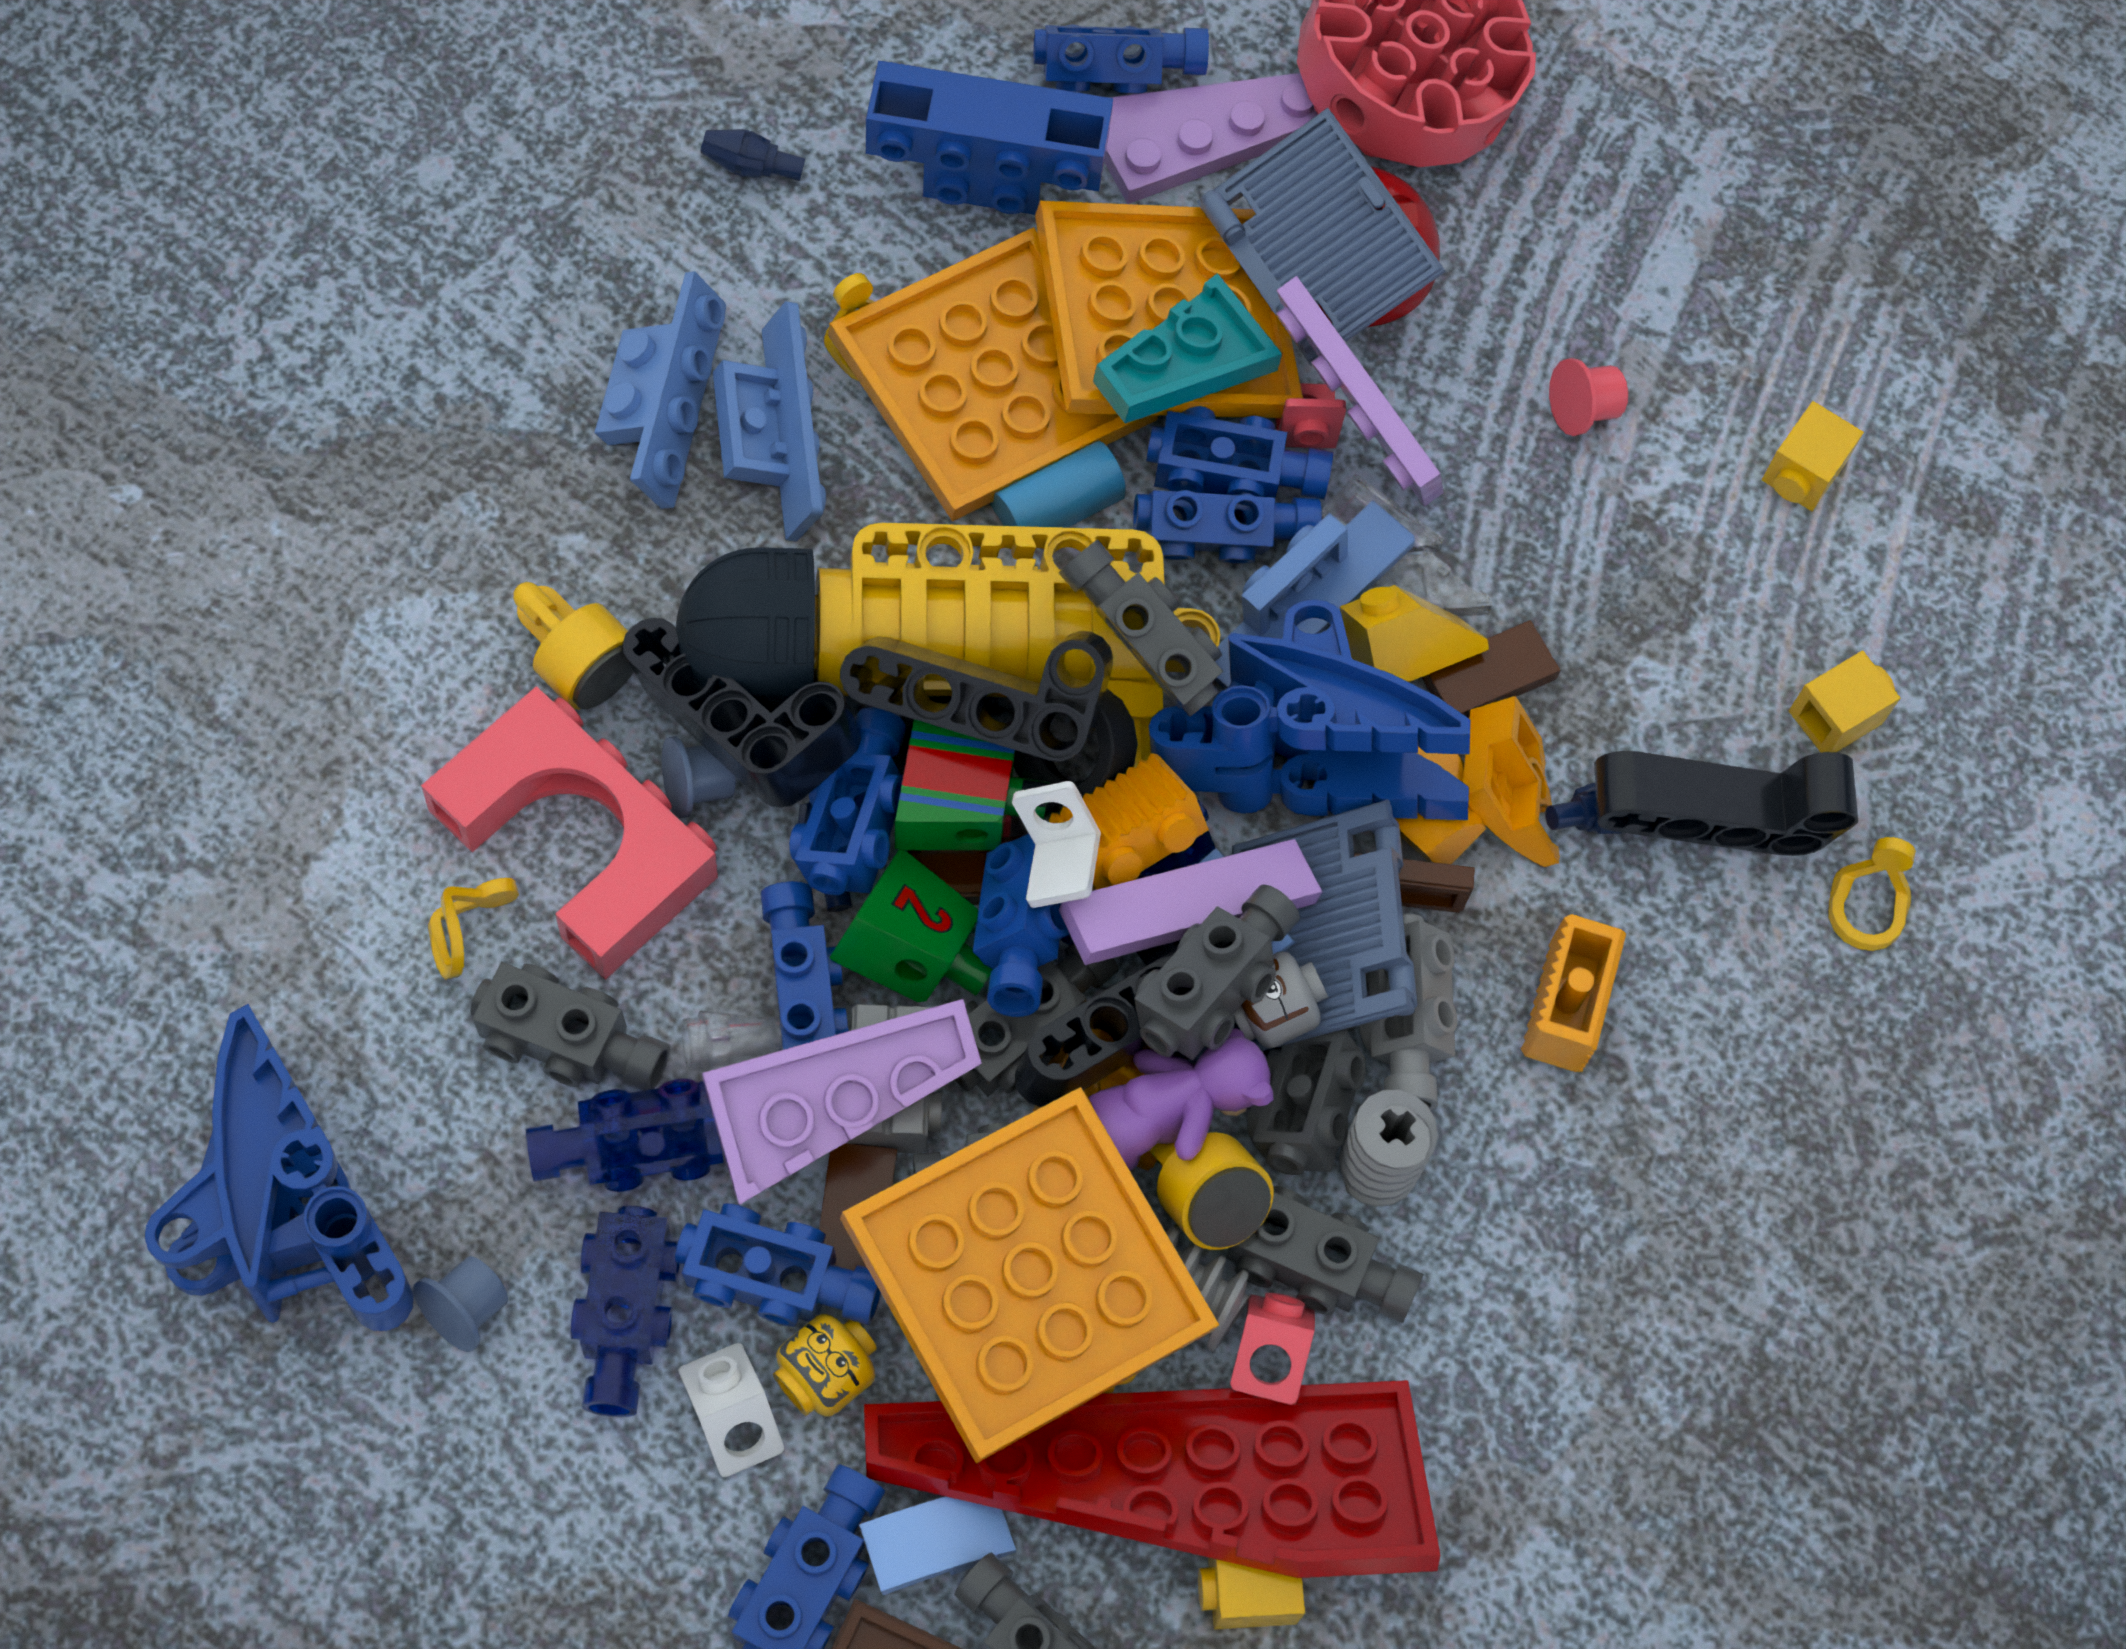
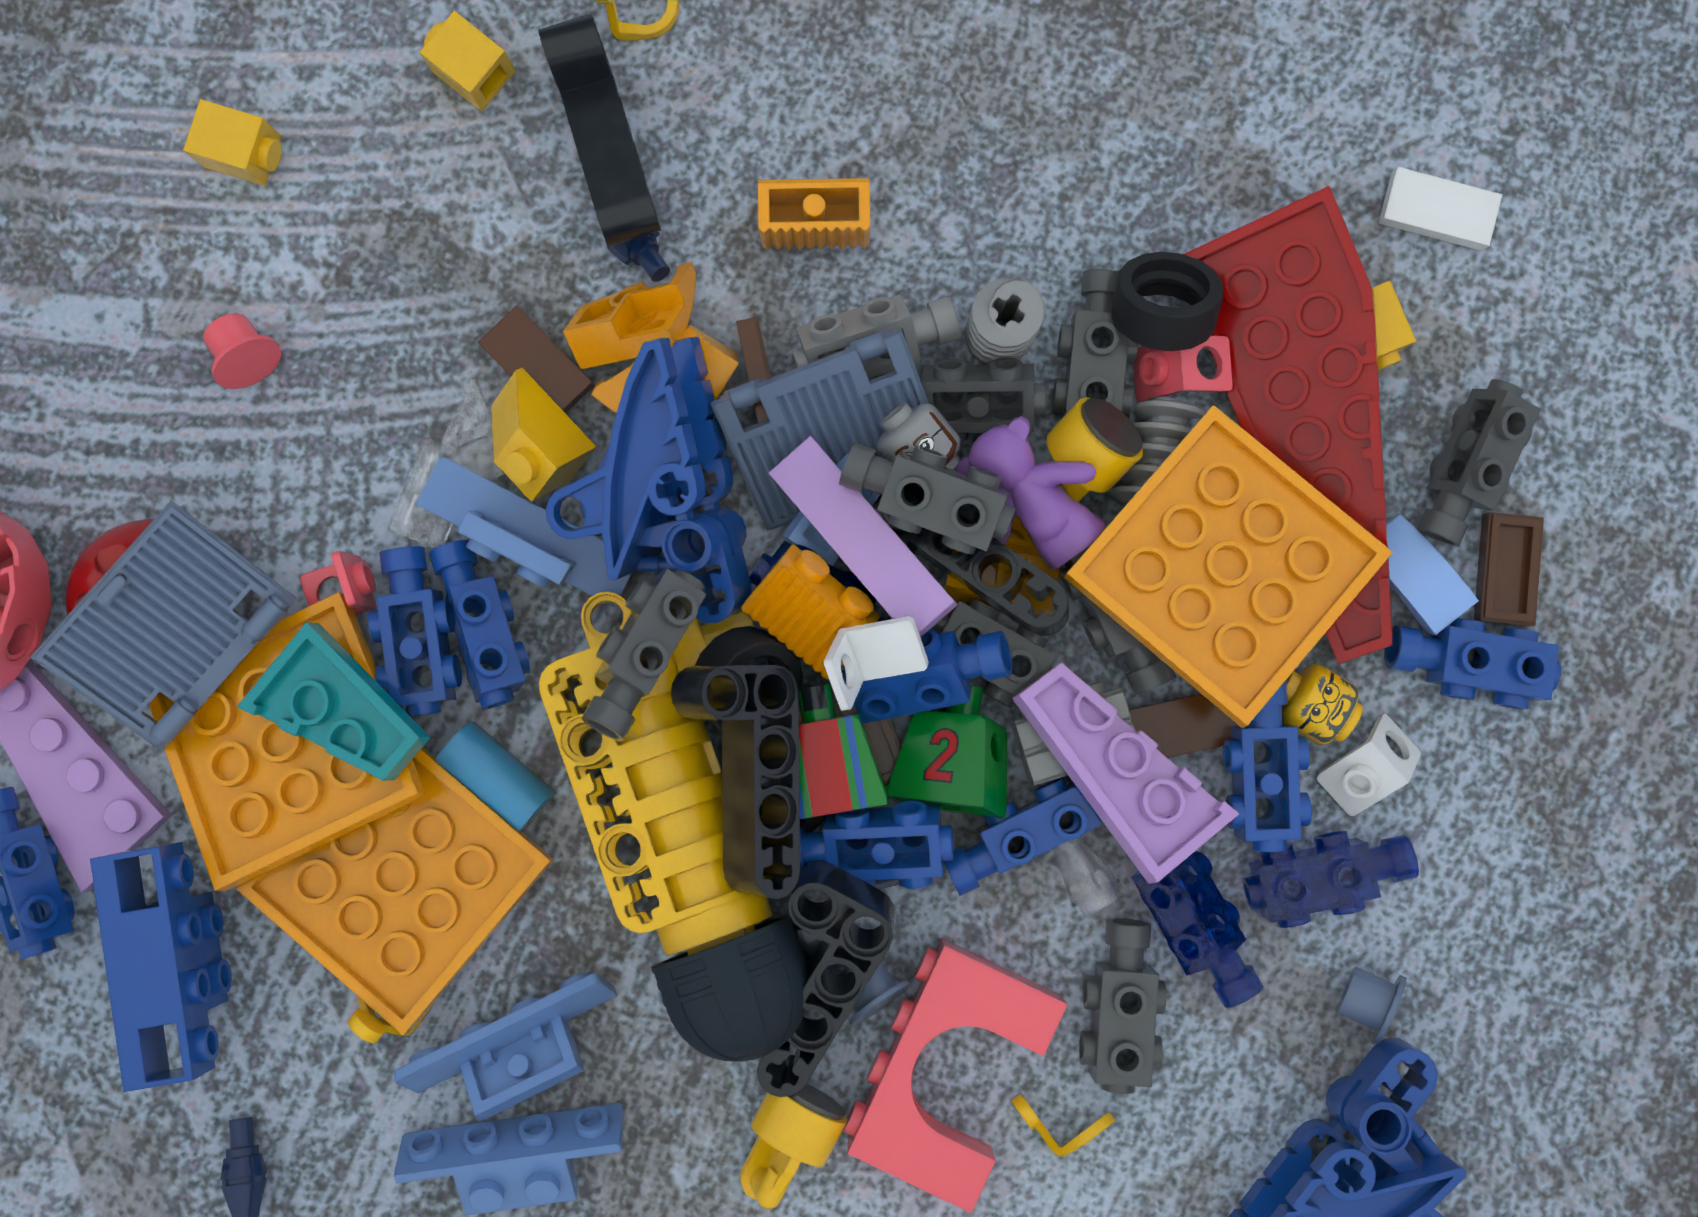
camera: 100 degrees left, 20 degrees up
lavender wing [1276,276,1444,507] -> none
none -> black tyre [1111,252,1223,351]

